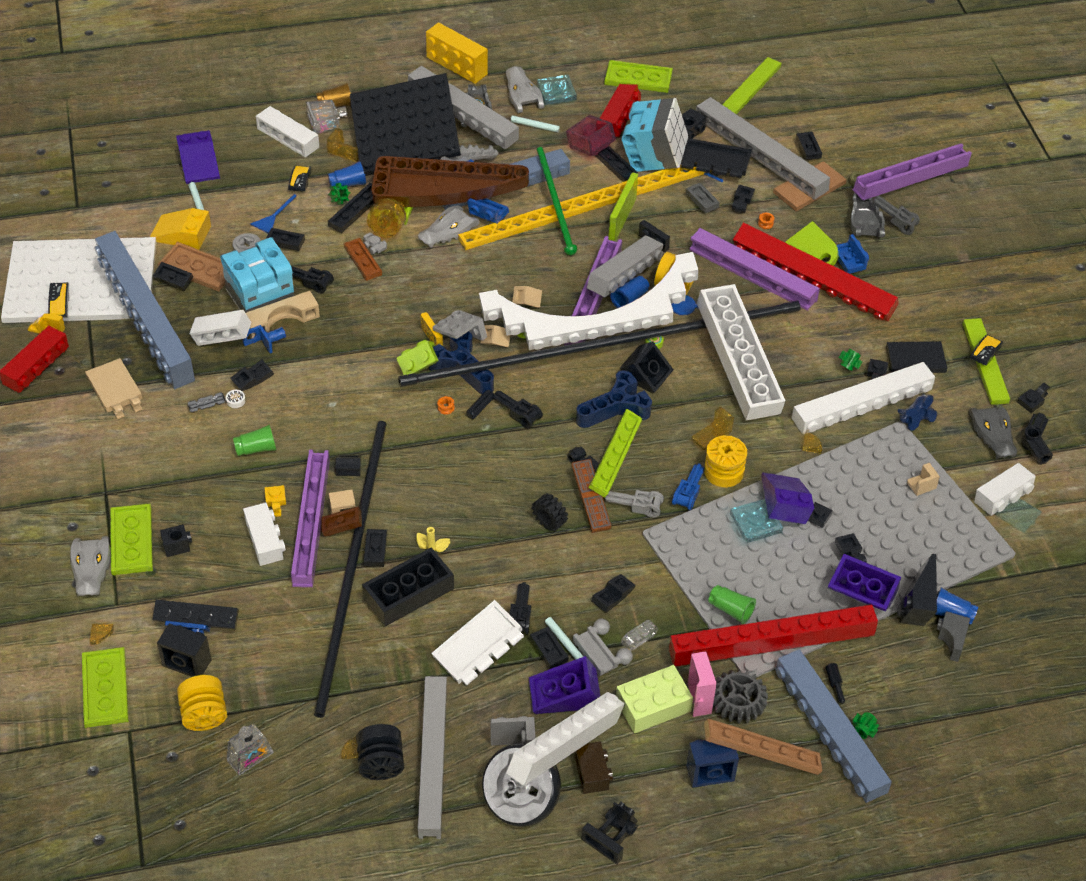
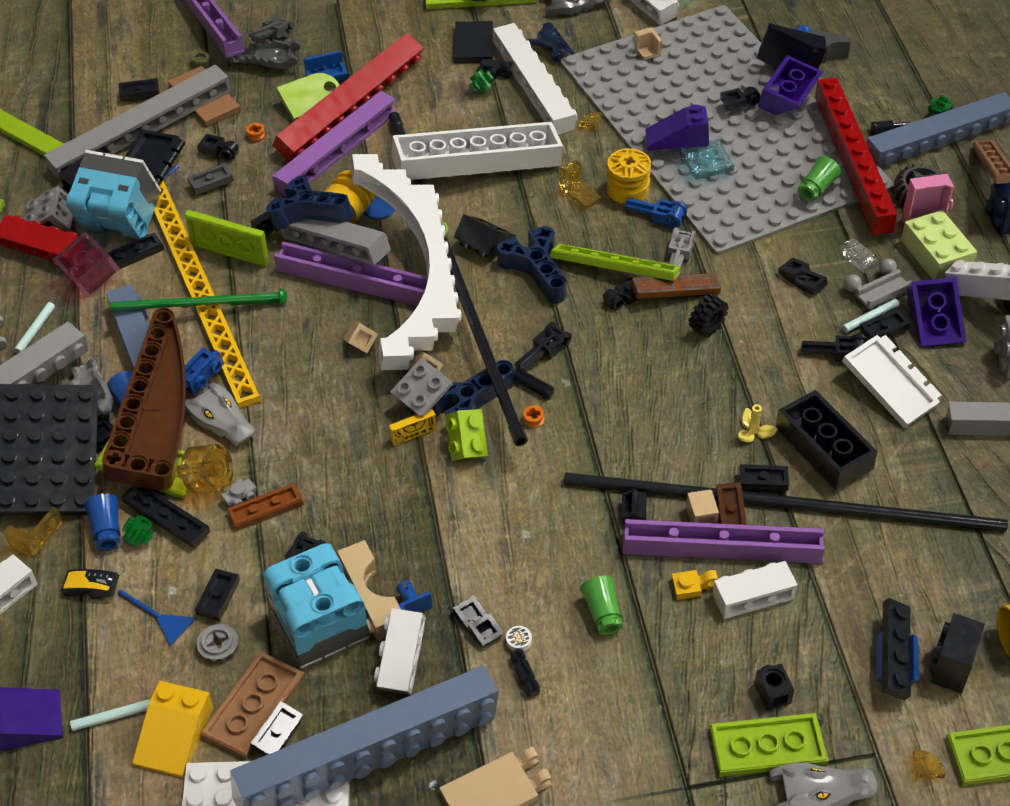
camera: 85 degrees left, 0 degrees up
none -> dark blue beam [266,176,354,229]

